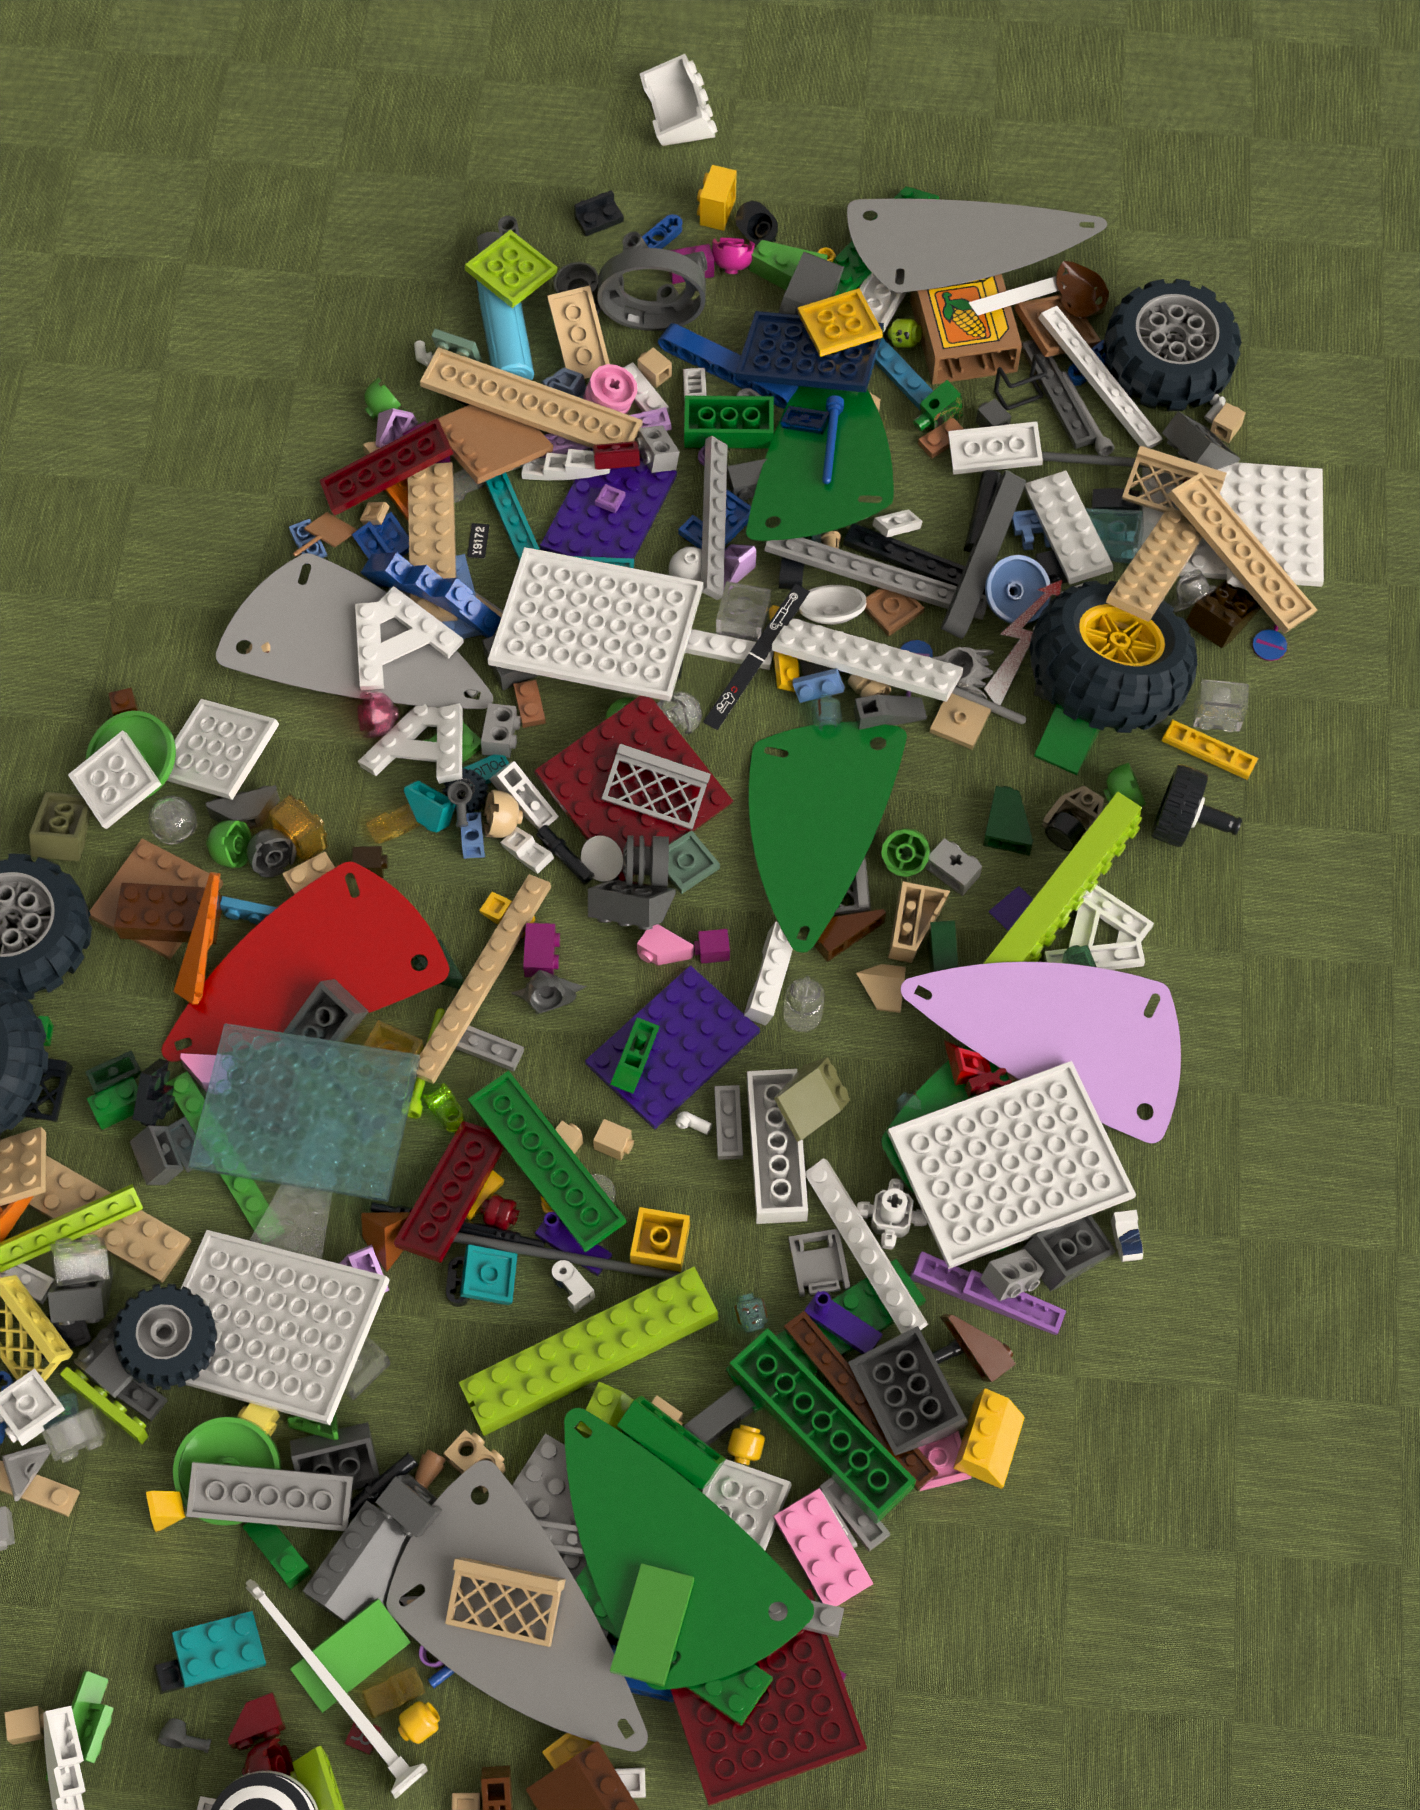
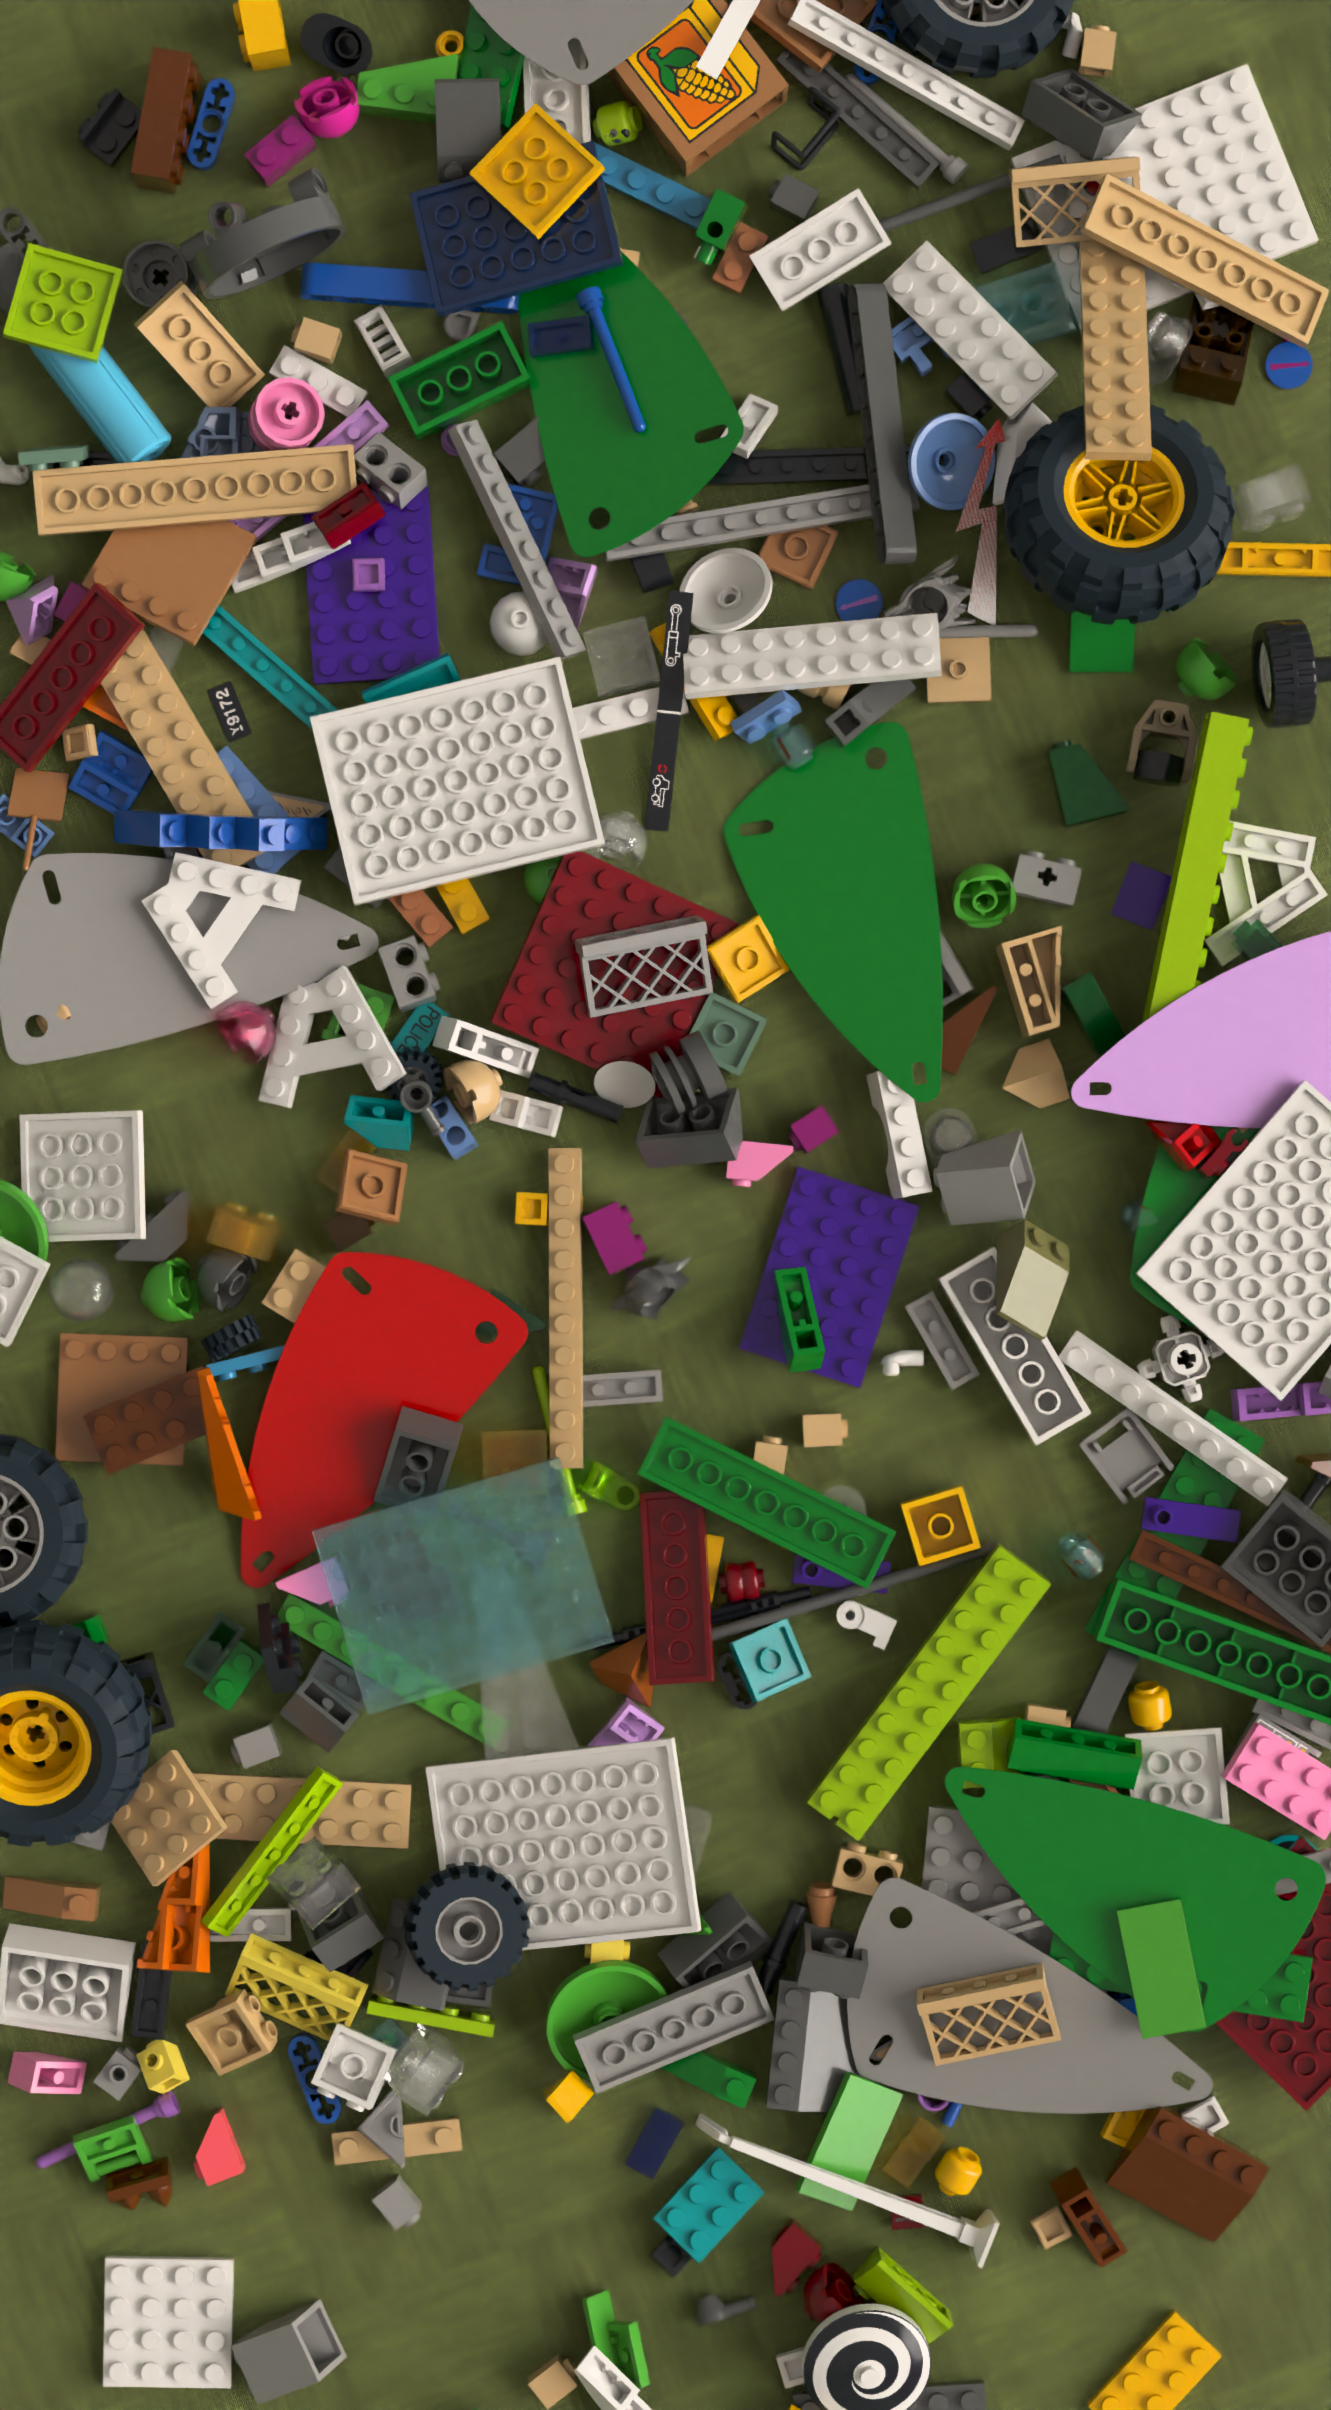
camera: 25 degrees left, 25 degrees up
none -> reddish brown brick [130,47,202,194]
none -> black wheel [201,1314,263,1363]
none -> light grey brick [230,1722,283,1769]
none -> medium nougat tile [335,1149,408,1226]
none -> yellow plate [436,878,491,935]
none -> clear blue plate [625,2106,684,2180]
none -> yellow plate [707,915,790,1003]
none -> light grey slope [933,1130,1036,1225]

